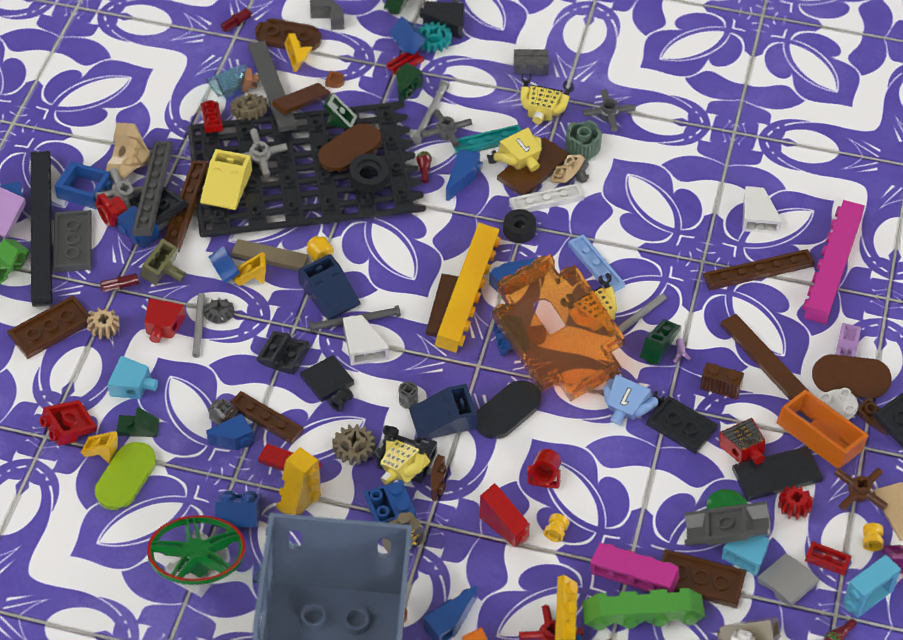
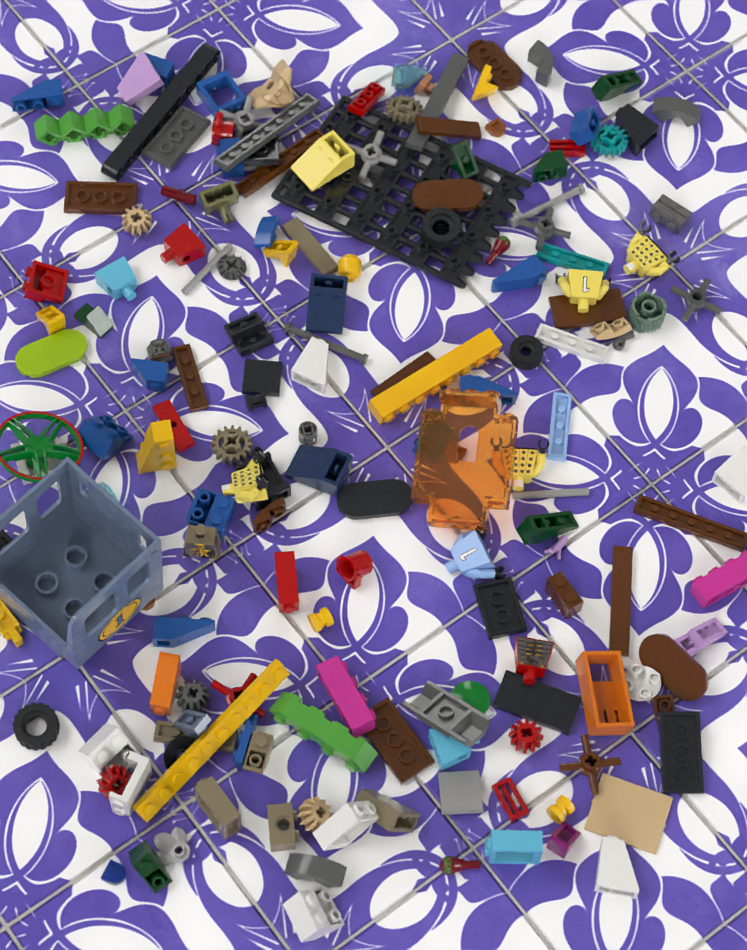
camera: 35 degrees right, 10 degrees up
dark red axle [220,8,252,32] -> none

